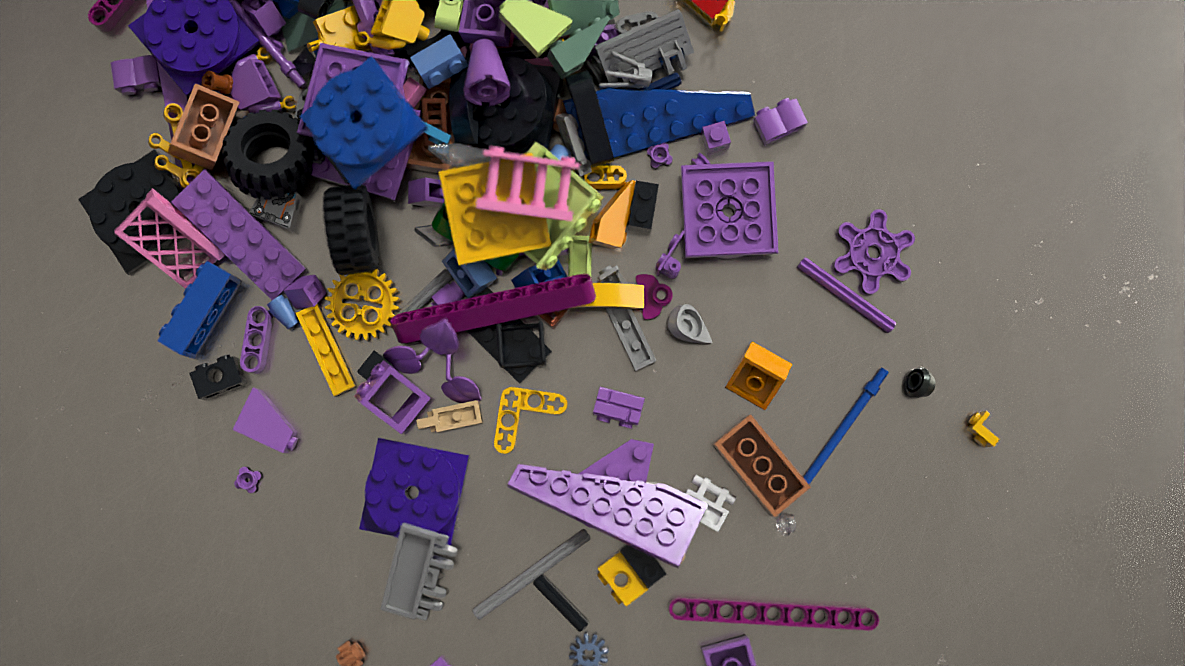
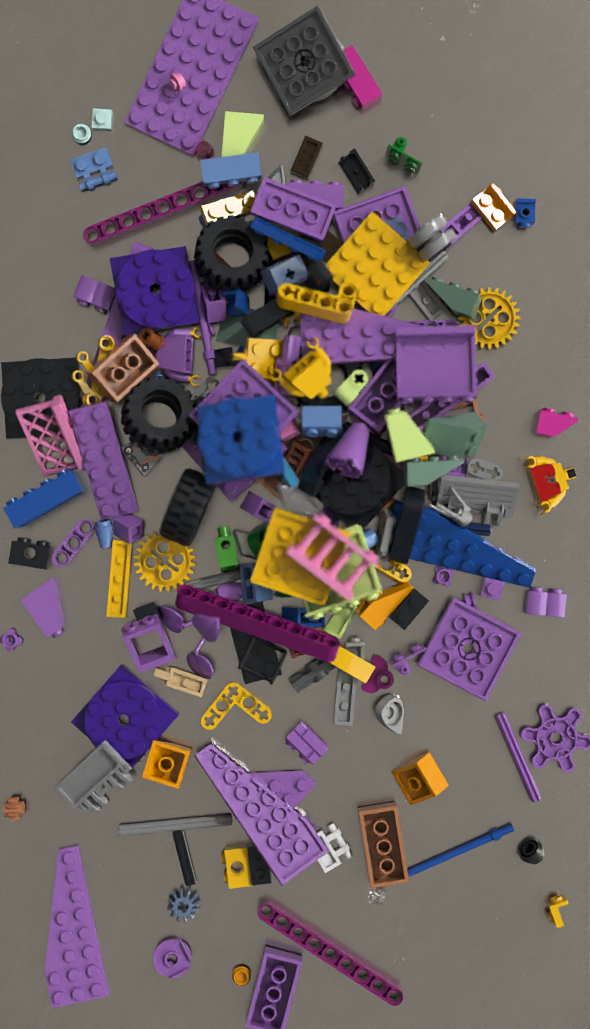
camera: 25 degrees right, 5 degrees up
none -> light orange slope [142,740,192,789]
none -> bright green torso [215,526,240,573]
none -> dark grey piece [288,658,337,693]

